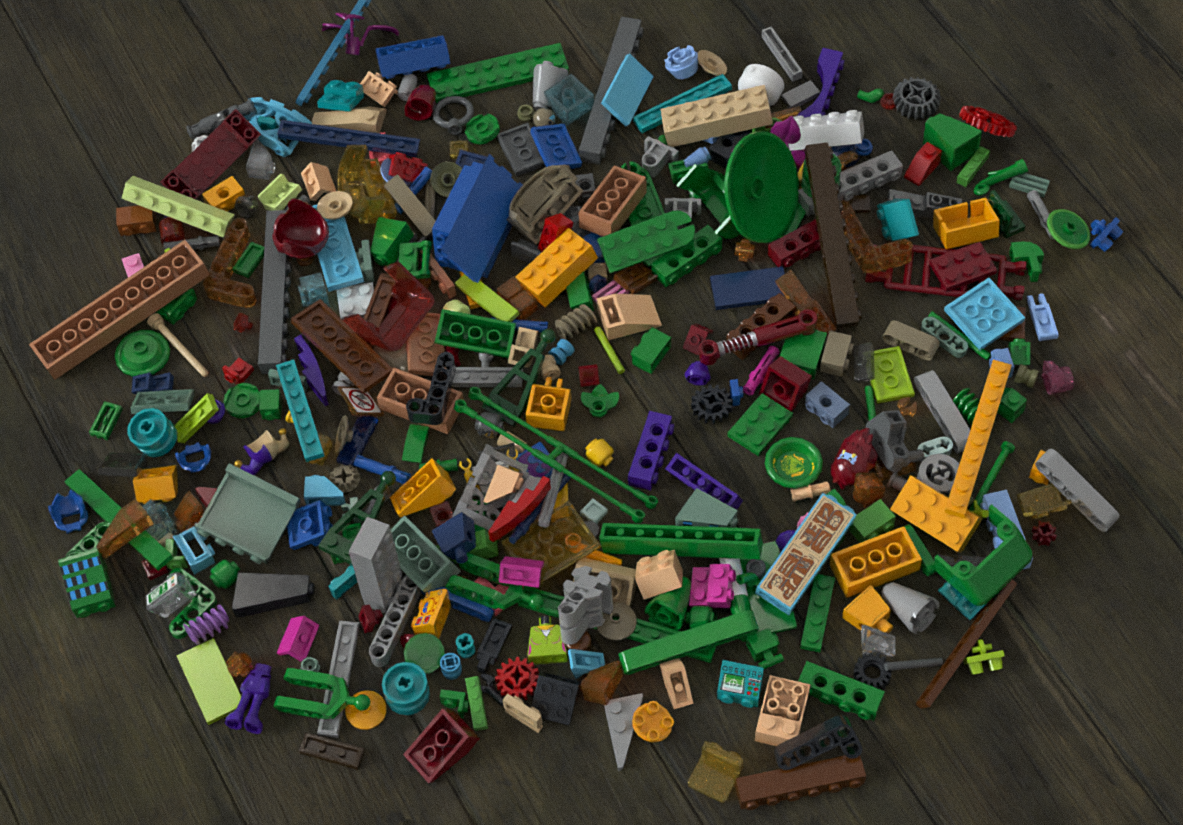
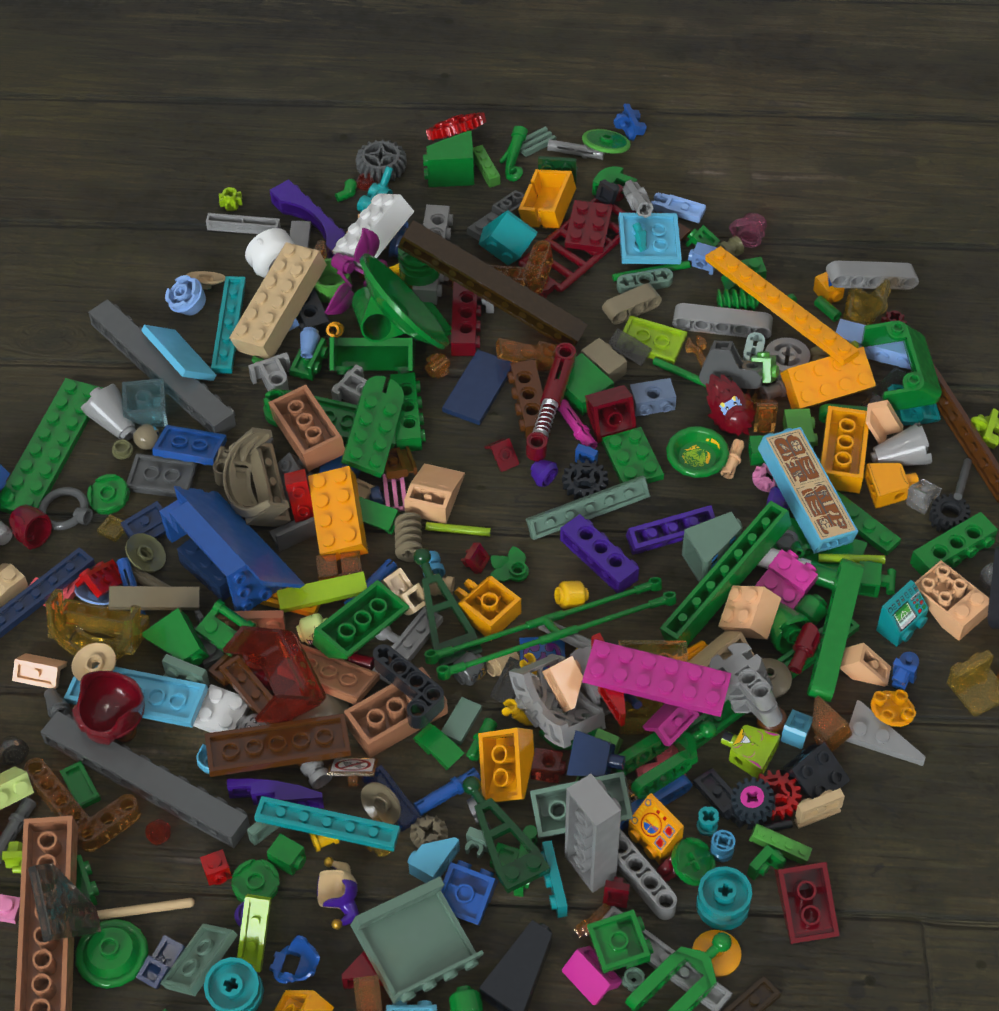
camera: 60 degrees left, 5 degrees down
yellowish green bracket [258,174,302,211] -> none
clear light blue brick [298,272,330,308] -> none
light aqua tile [580,498,608,524] -> none
green brick [631,327,671,374] -> none
red slope [904,142,942,186] -> none
none -> clear smoke plate [28,863,102,942]
none -> lime gear [219,187,242,211]
none -> light orange pin [326,322,344,338]
none -> teal beam [357,166,393,212]
none -> sand green tile [441,697,482,745]
none -> sand green tile [526,476,650,540]
none -> clear orange bar [574,903,611,938]
none -> dark pink plate [582,639,732,717]
none -> green plate [587,909,653,974]
none -> black tile [595,180,620,206]
none -> light grey piece [622,180,654,218]
none -> teal bar [632,222,647,252]
none -> black wheel [731,777,776,824]
none -> bright green bracket [751,351,779,383]
none -> dark red arm [788,623,822,674]
none -> green axle [814,296,842,322]
none -> lime bar [818,553,885,564]
none -> light nougat panel [866,400,903,444]
none -> blue hips [892,652,919,691]

